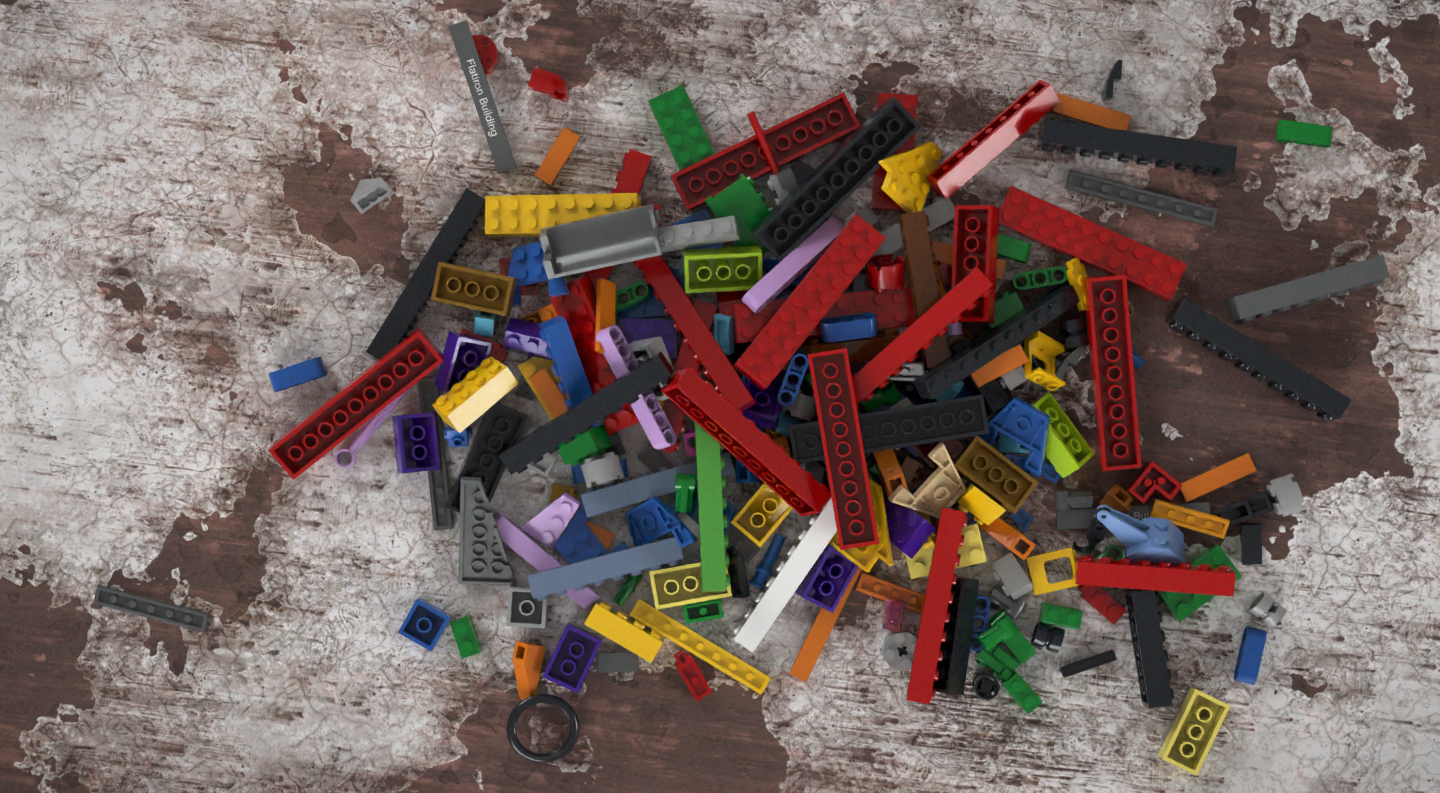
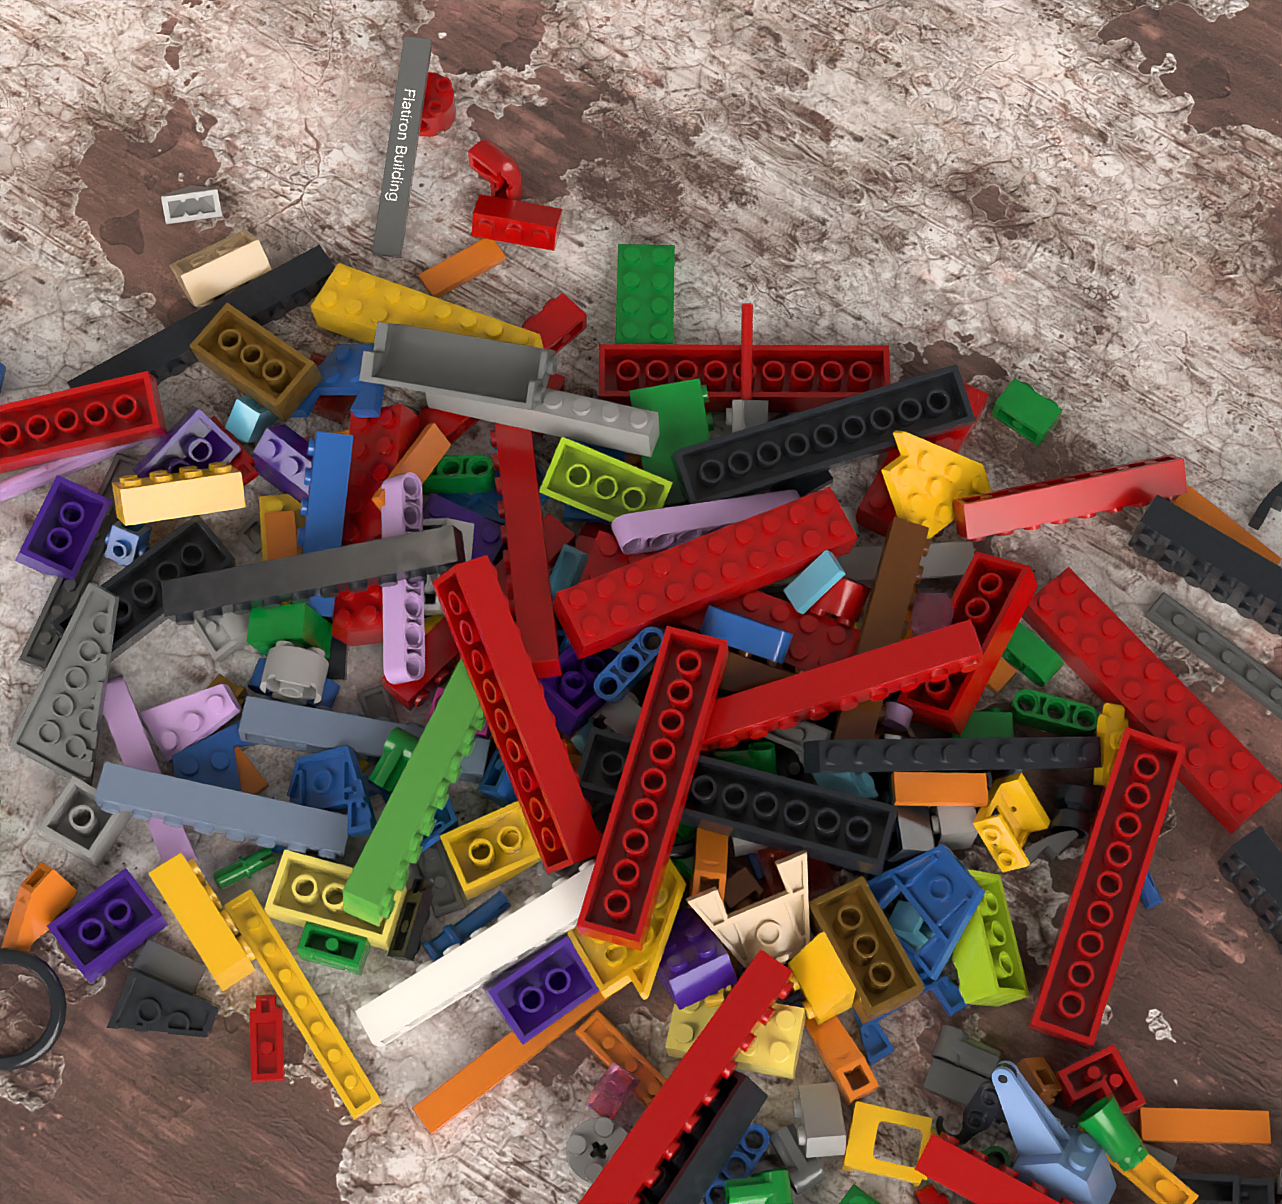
camera: 25 degrees right, 20 degrees down
none -> black wing [107,967,221,1037]
none -> tan slope [169,229,272,307]
none -> red brick [471,194,563,251]
none -> medium azure tile [783,550,846,614]
none -> clear pink brick [910,593,954,636]
none -> green brick [991,378,1063,447]
none -> green plant [1077,1094,1149,1172]

